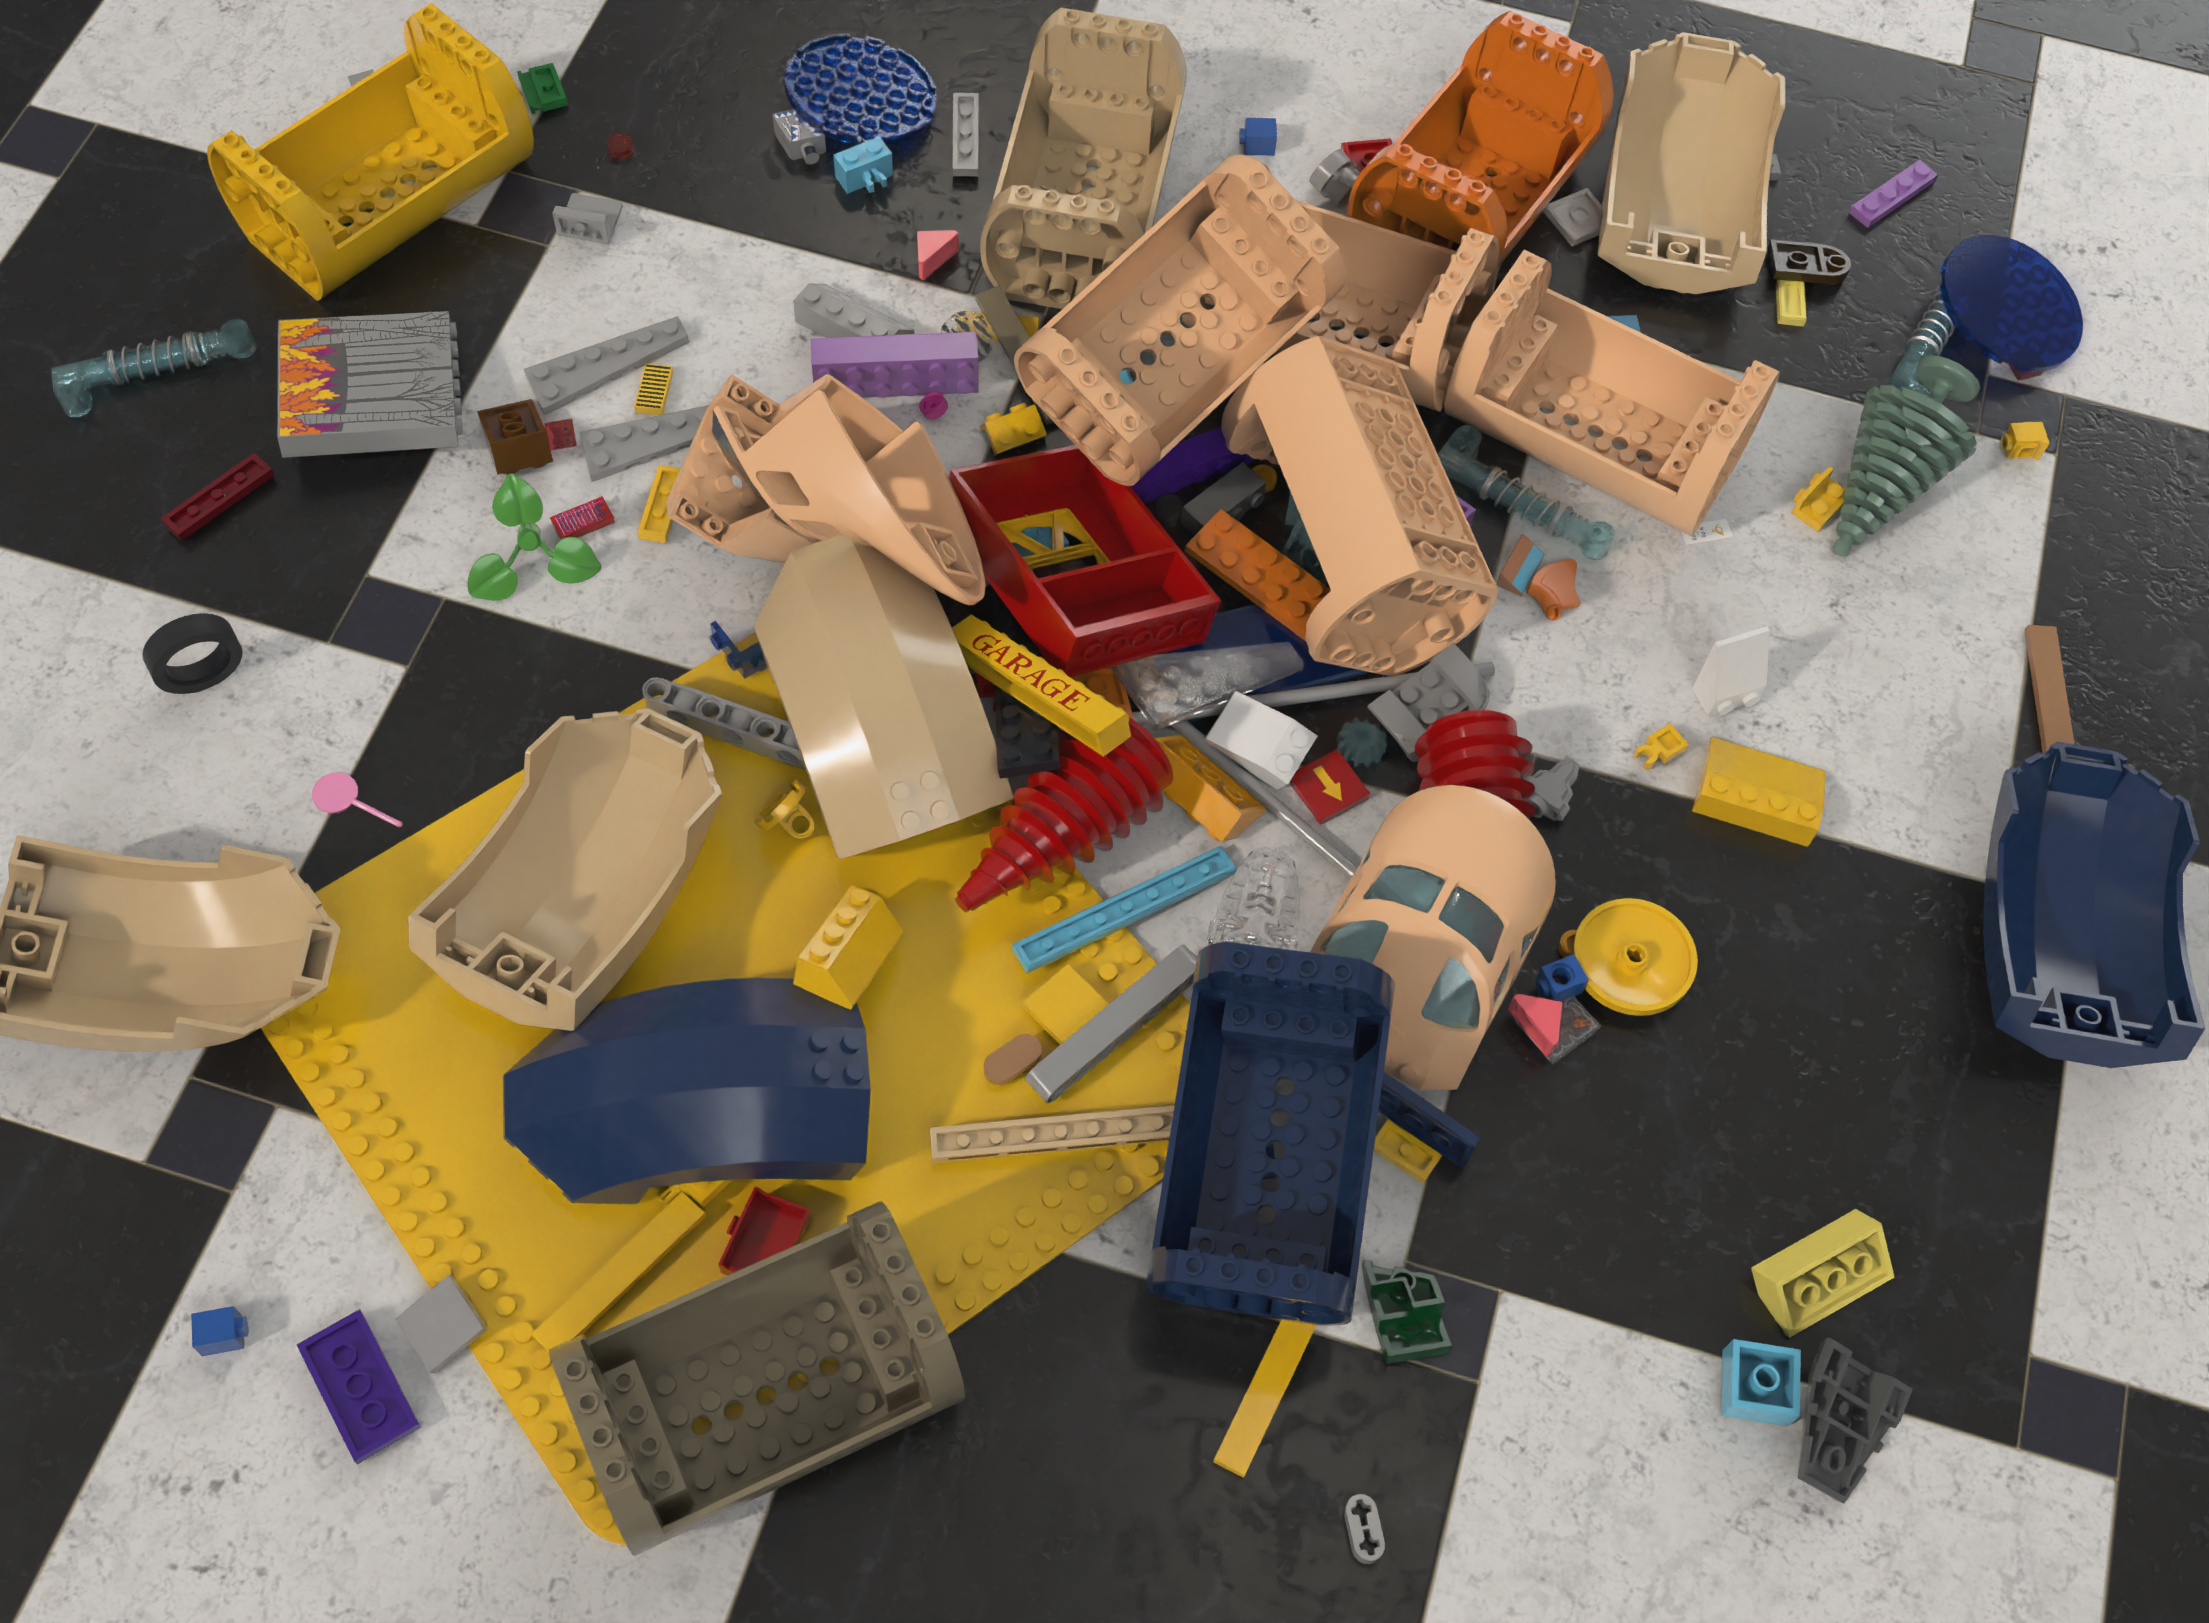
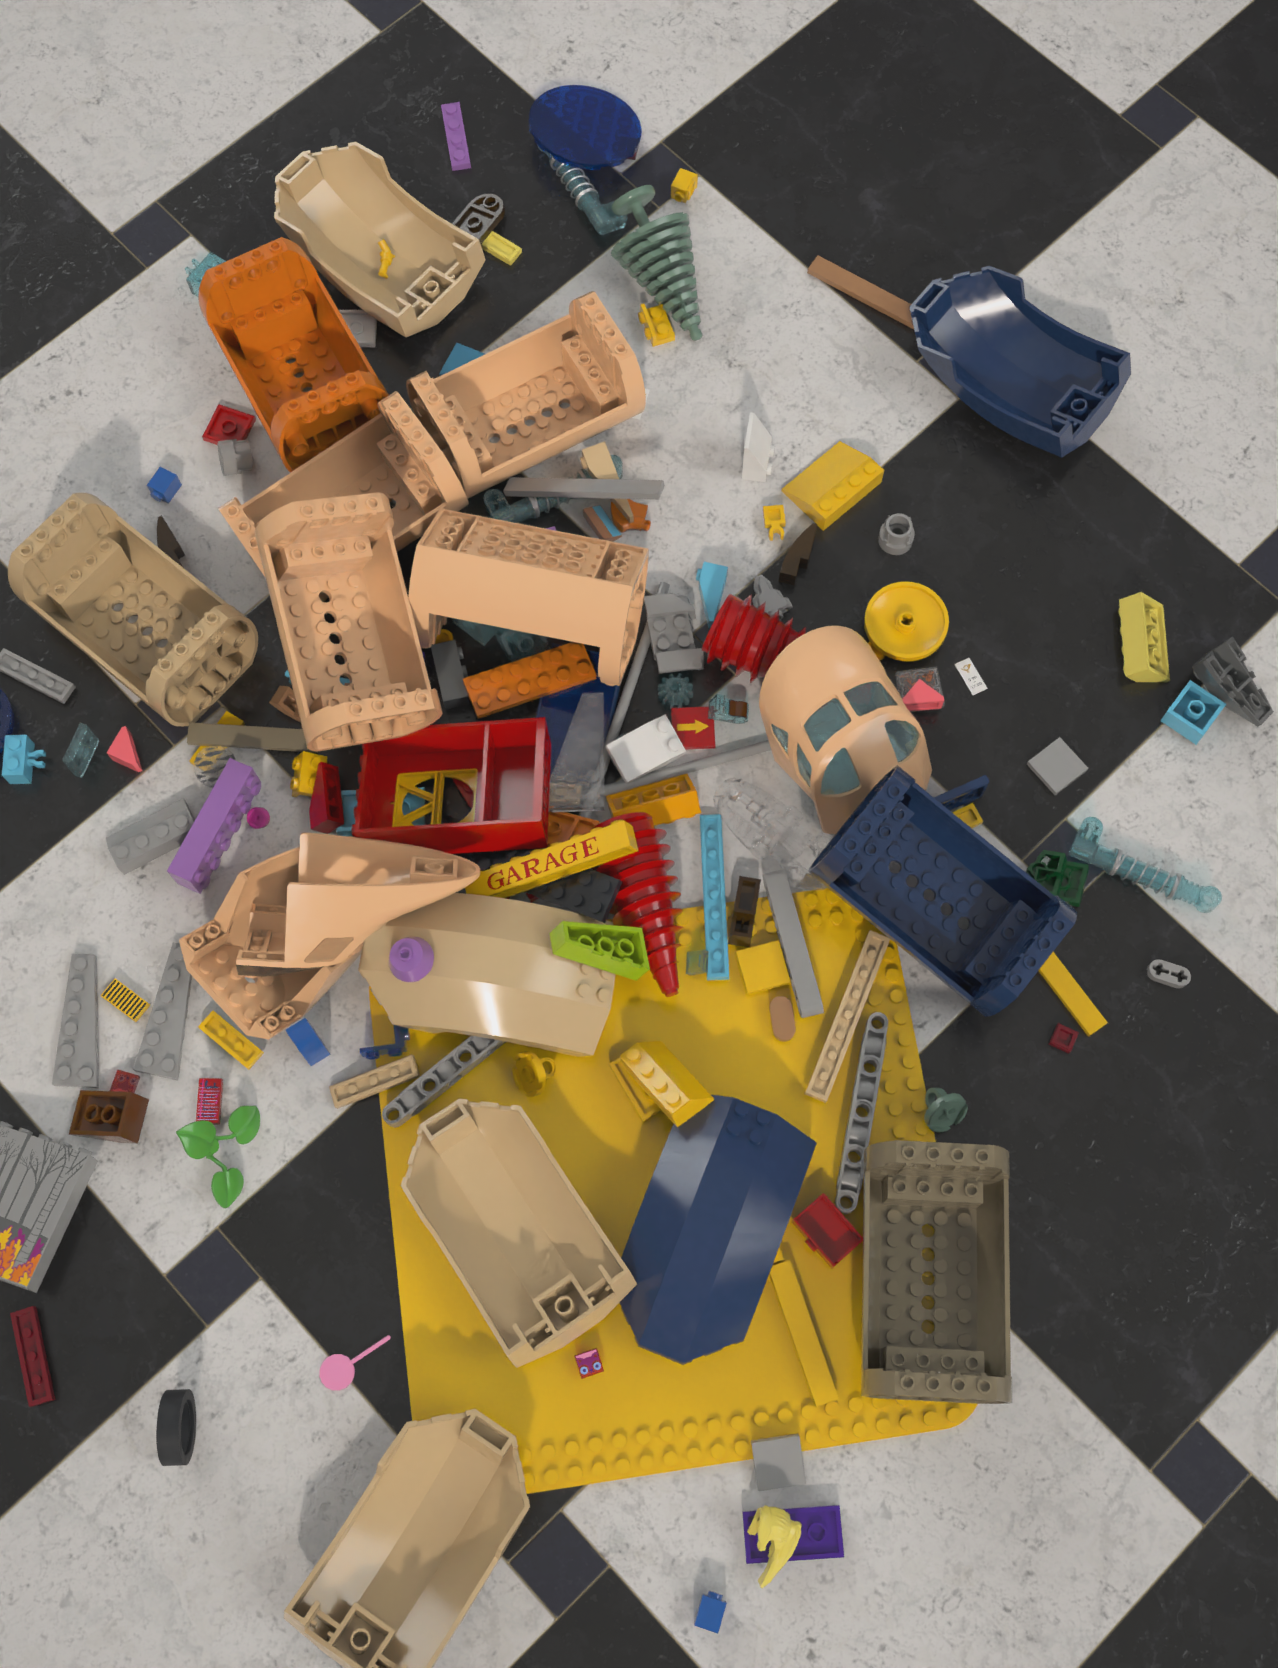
camera: 55 degrees left, 10 degrees up
blue brick [1535,954,1589,1002] -> none
none -> clear light blue tile [62,723,99,778]
none -> dark brown slope [157,515,185,568]
none -> blue slope [286,1018,331,1066]
none -> red slope [309,762,344,834]
none -> tan tile [329,1054,420,1109]
none -> yellow piece [378,239,395,279]
none -> medium lavender cone [388,937,434,982]
none -> light grey tile [504,477,665,500]
none -> lime wedge [549,921,650,981]
none -> tile [574,1348,604,1379]
none -> tan slope [580,441,634,523]
none -> clear light blue tile [686,949,709,975]
none -> medium azure slope [696,562,728,630]
none -> clear light blue leg [708,694,749,724]
none -> dark brown slope [728,876,761,948]
none -> light yellow hair [747,1505,802,1589]
none -> dark brown slope [778,523,817,585]
none -> light grey beam [834,1012,888,1215]
none -> light grey piece [878,513,915,555]
none -> sand green tile [924,1088,968,1132]
none -> white sticker [954,658,988,695]
none -> light grey tile [1027,737,1088,795]
none -> dark red tile [1048,1023,1079,1054]
none -> clear light blue piece [1068,817,1222,913]

